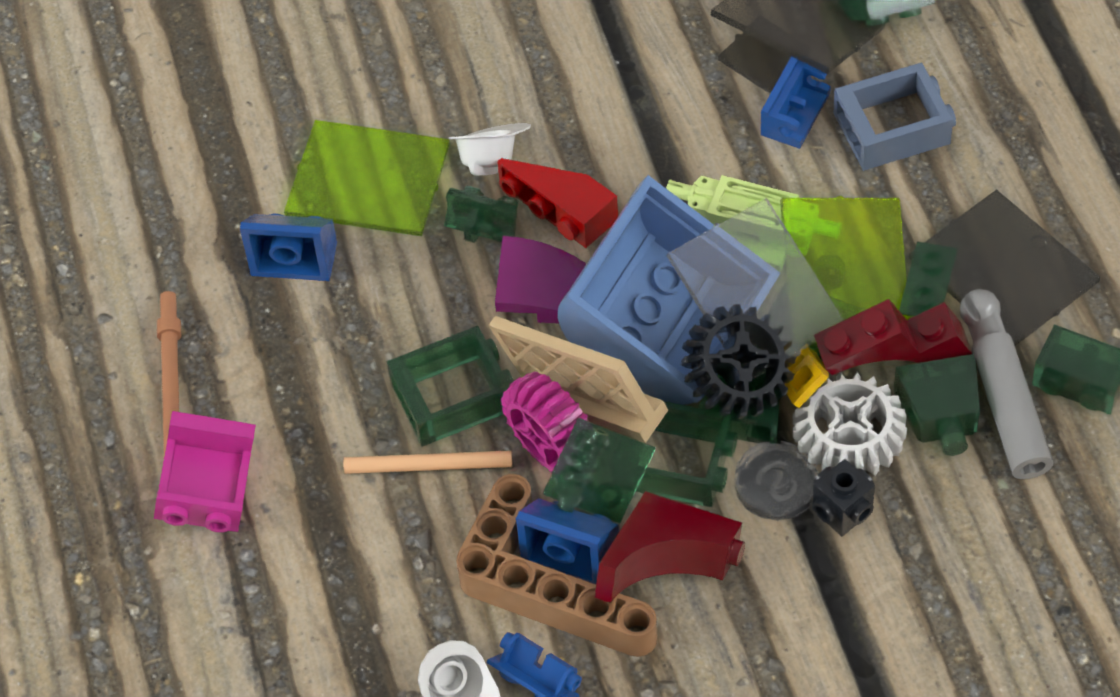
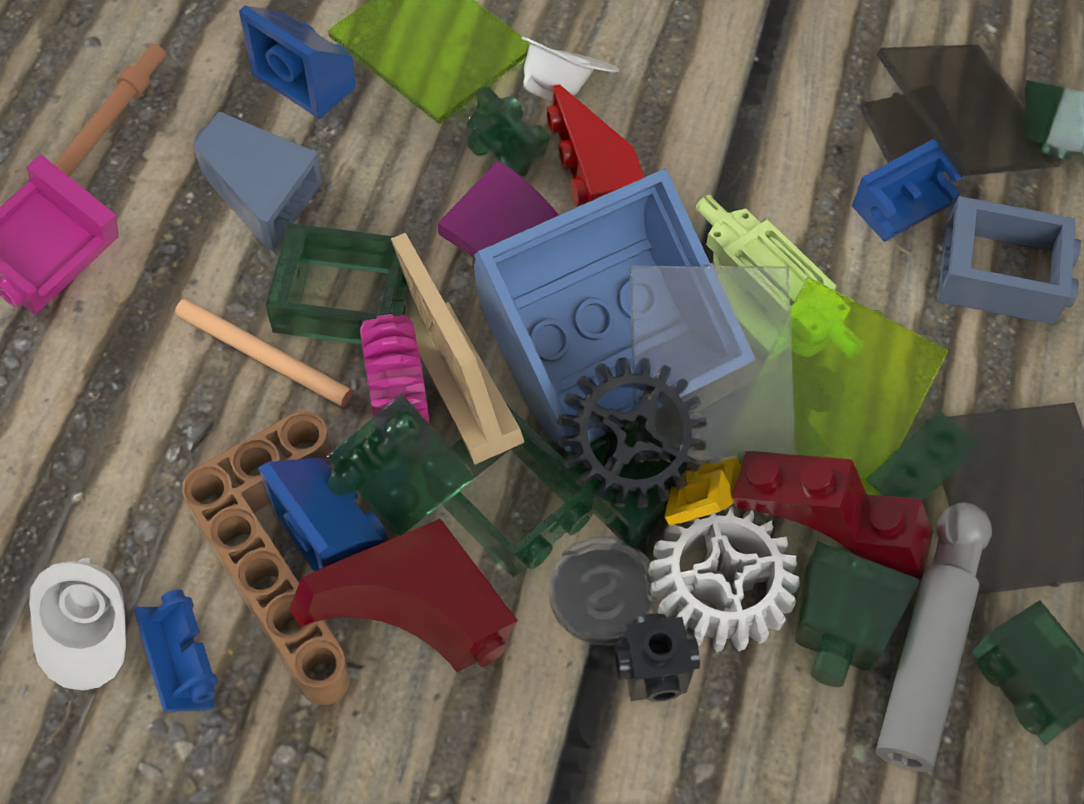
camera: 25 degrees right, 5 degrees up
none -> sand blue slope [193,111,323,251]

